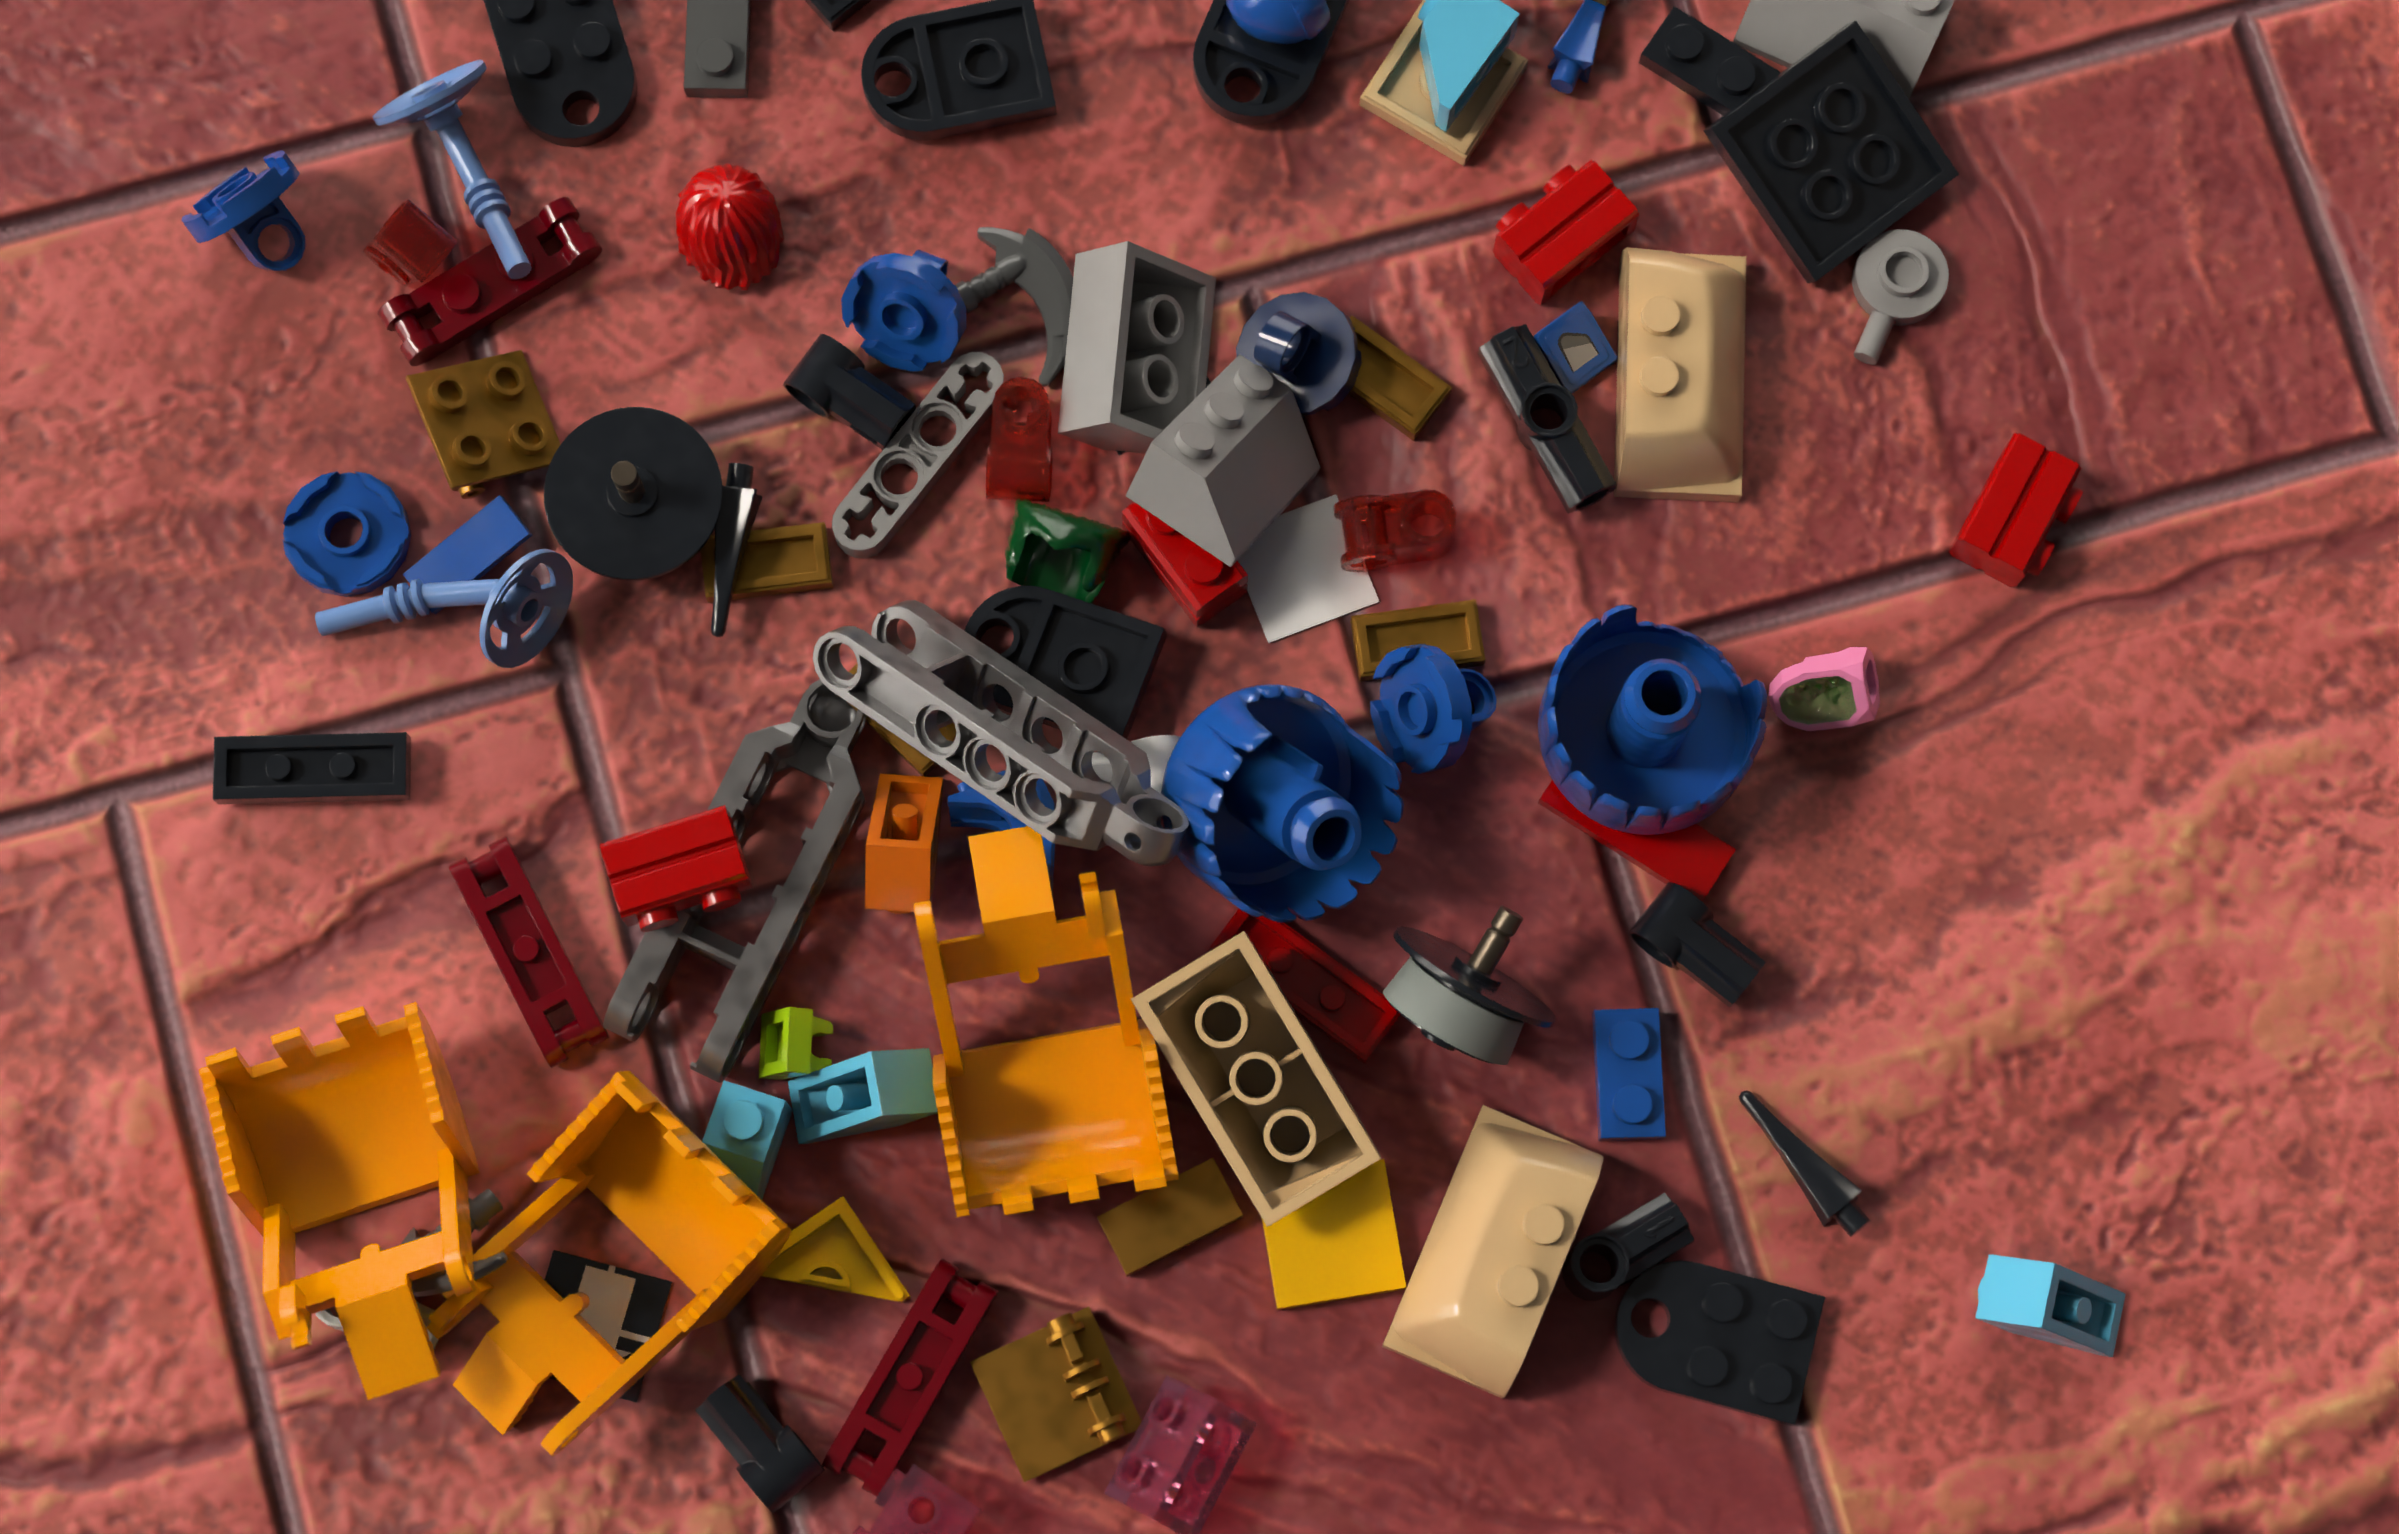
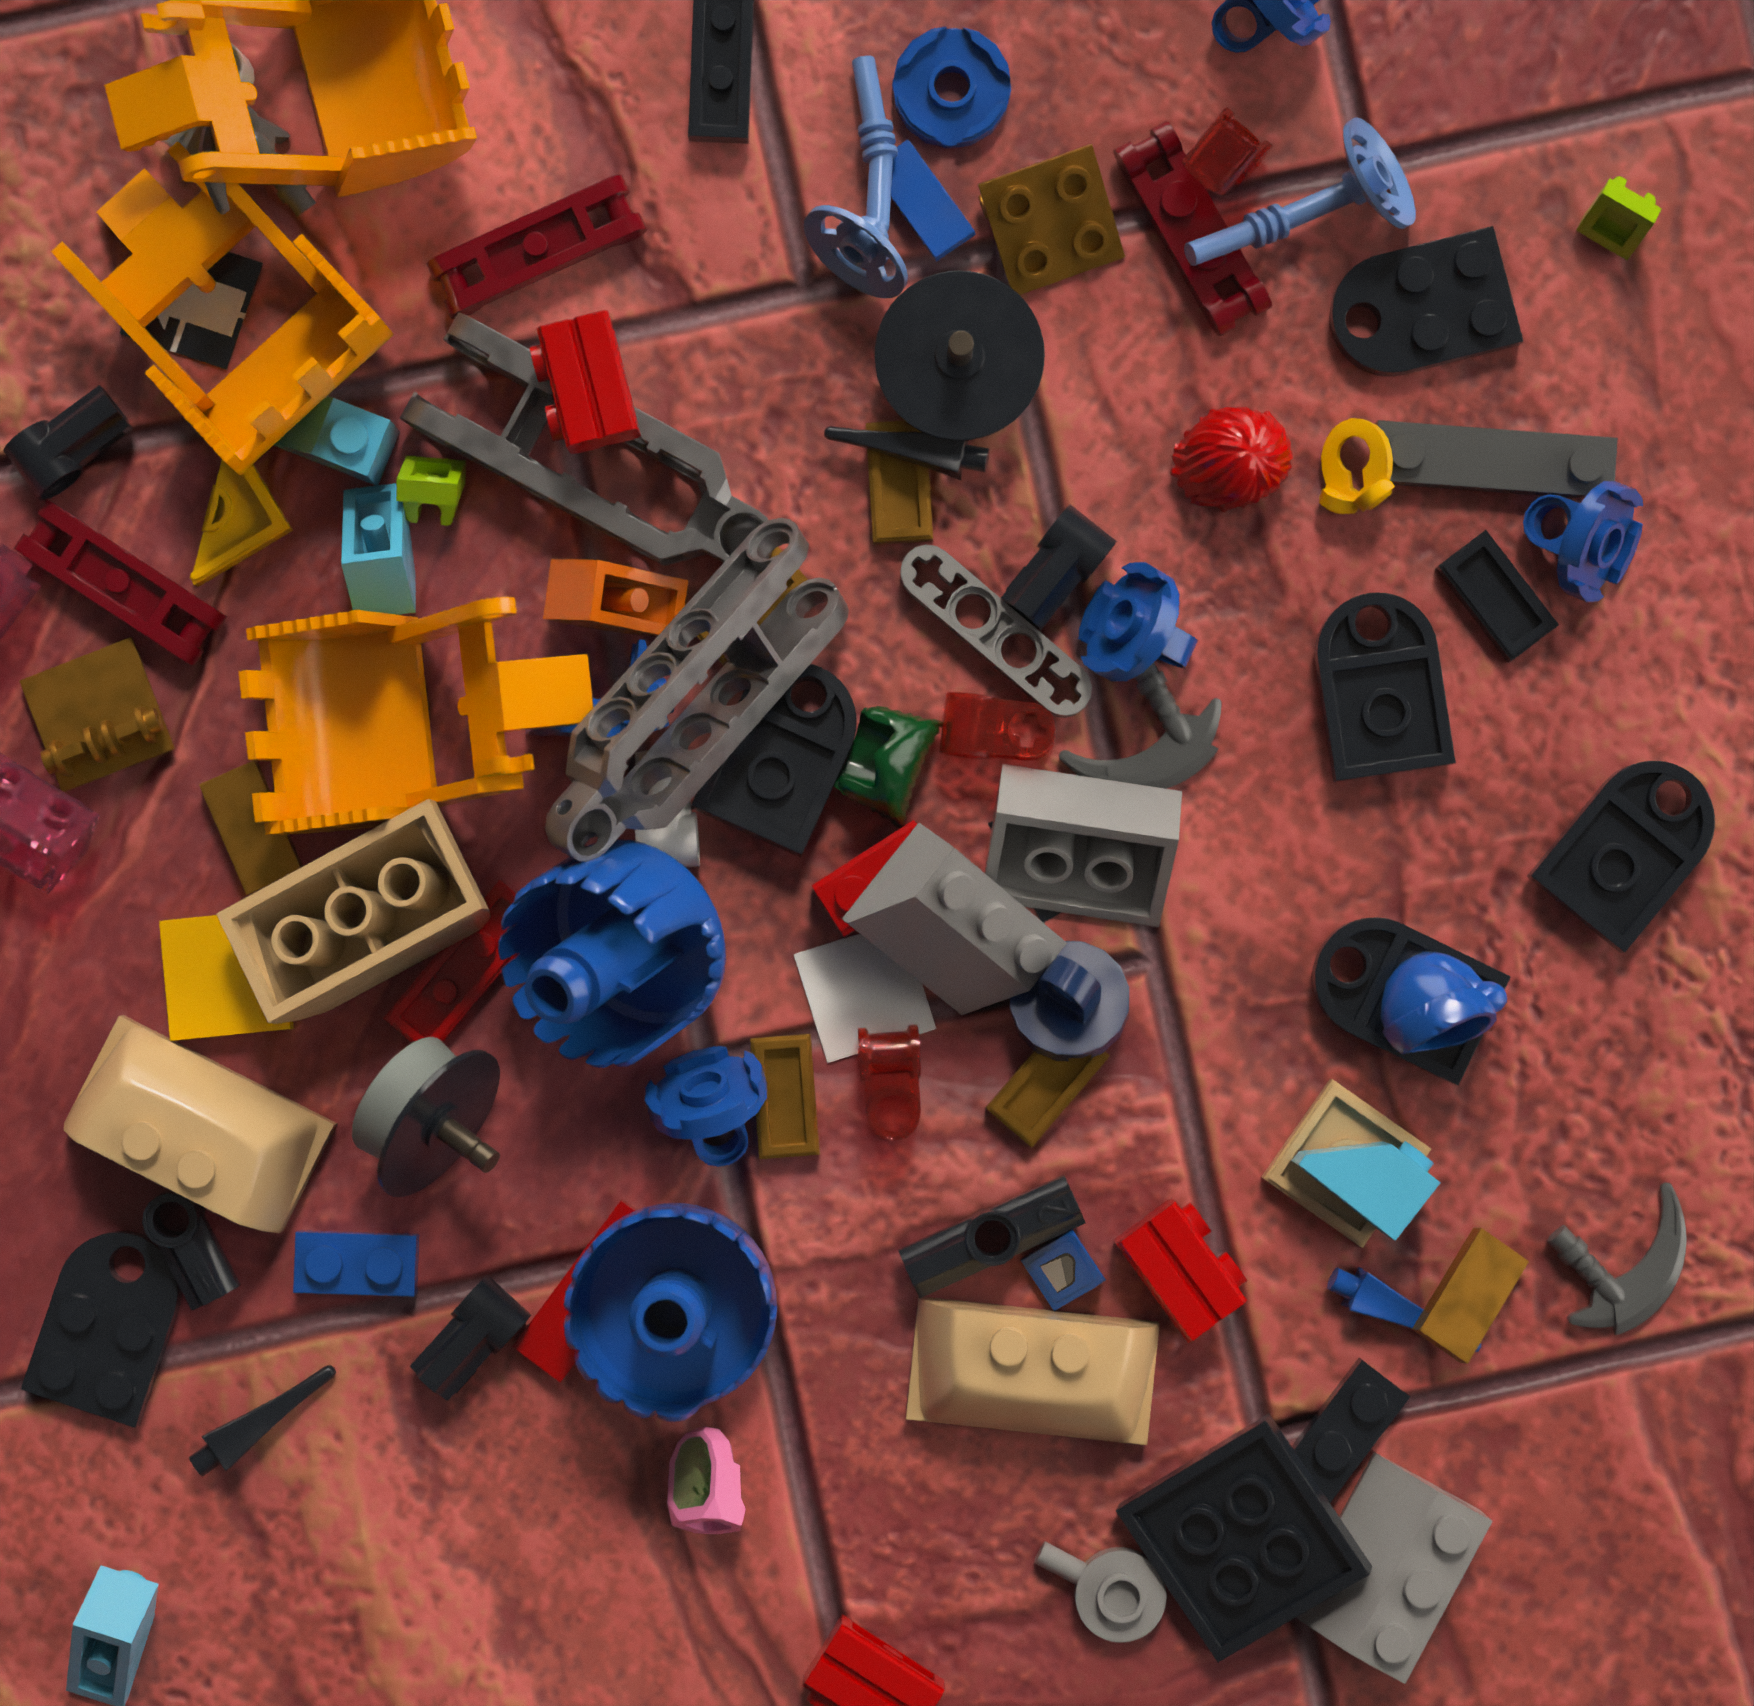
camera: 95 degrees right, 10 degrees up
none -> yellow piece [1319,418,1395,514]

